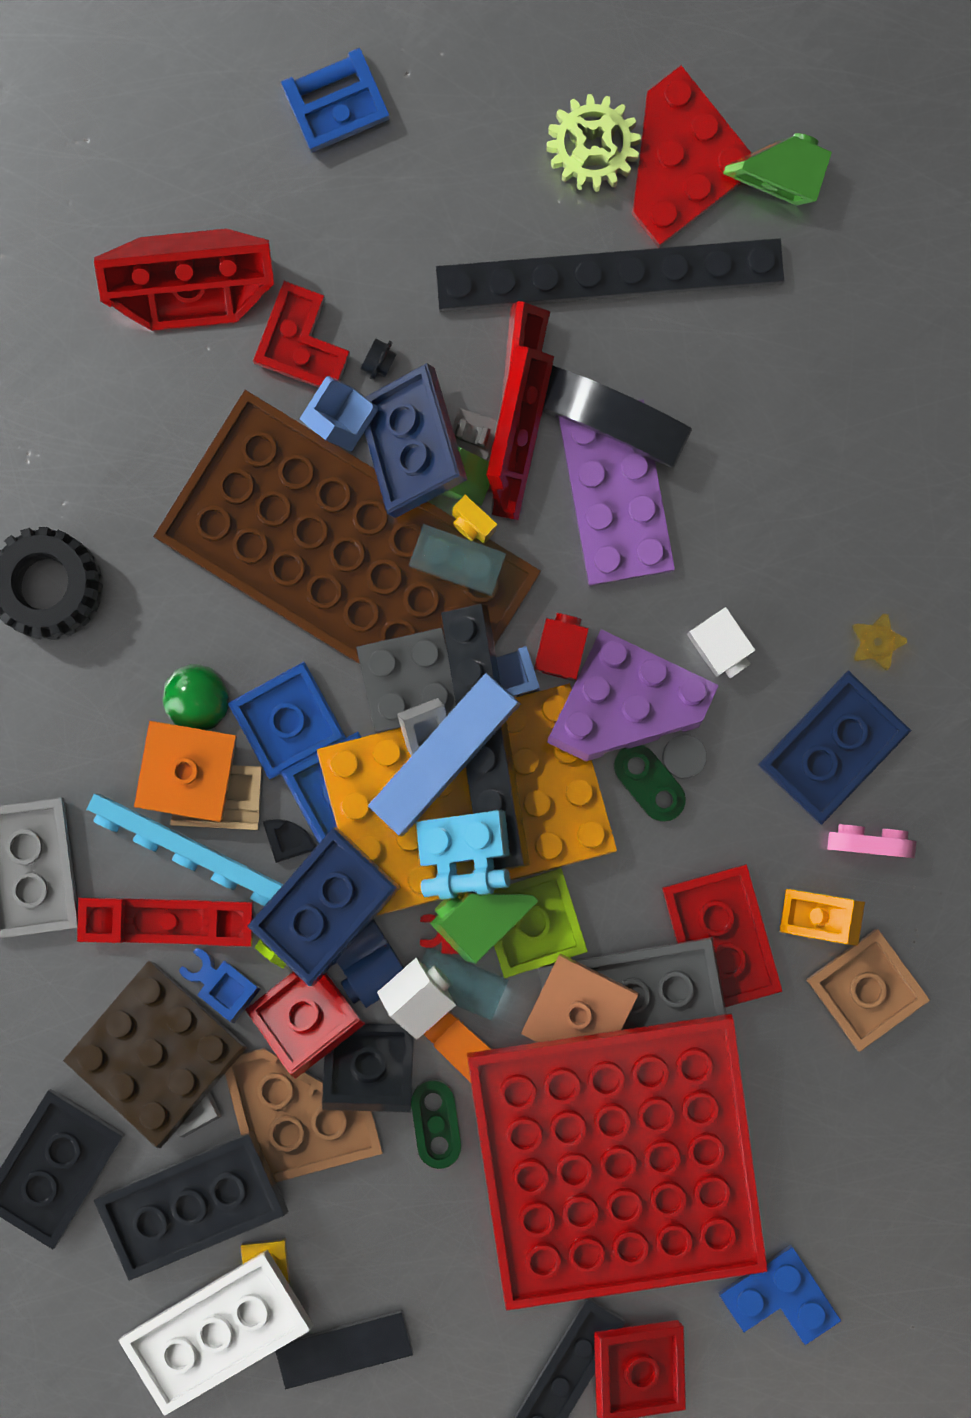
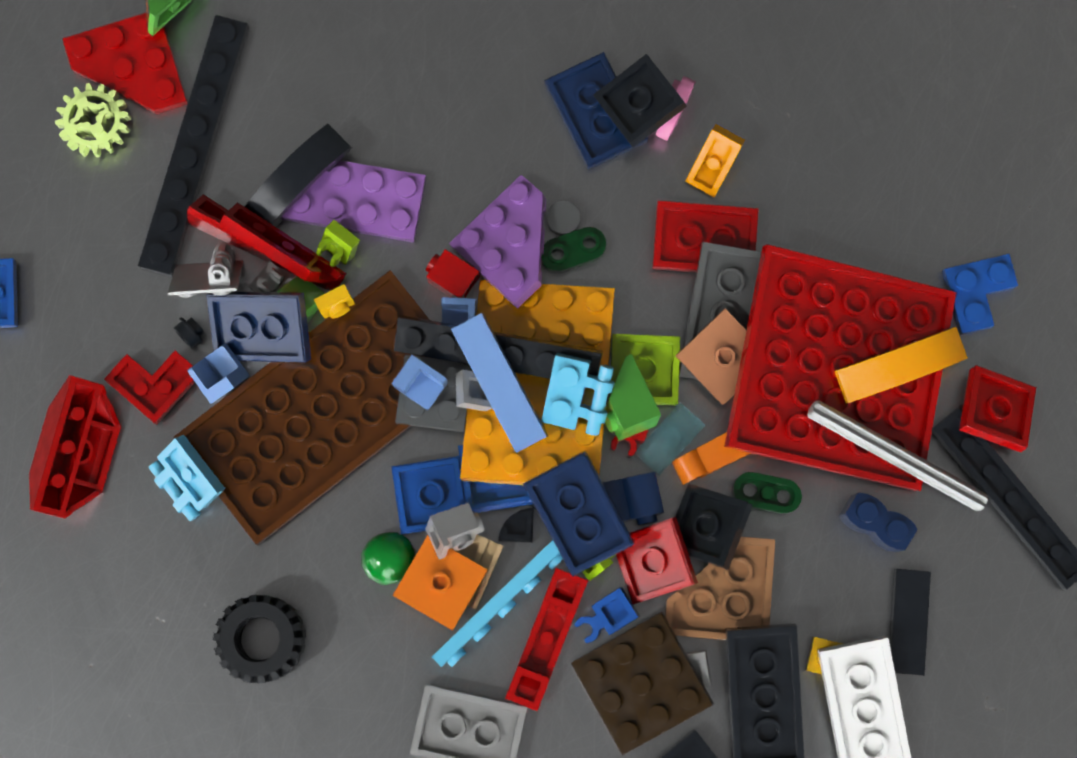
camera: 80 degrees left, 5 degrees down
white brick [377,958,456,1040] -> none
clear light blue plate [409,524,506,596] -> none
white brick [687,607,755,678] -> none
medium nougat plate [806,929,930,1052] -> none
clear yellow plate [852,613,907,670] -> none
none -> medium azure plate [149,434,225,522]
none -> light grey hinge [167,242,244,298]
none -> lime tile [316,220,360,267]
none -> medium blue panel [392,355,448,410]
none -> light grey brick [426,503,483,560]
none -> black plate [593,54,687,148]
none -> light grey axle [807,401,988,511]
none -> light orange slope [834,326,968,403]
none -> dark blue brick [839,493,918,552]

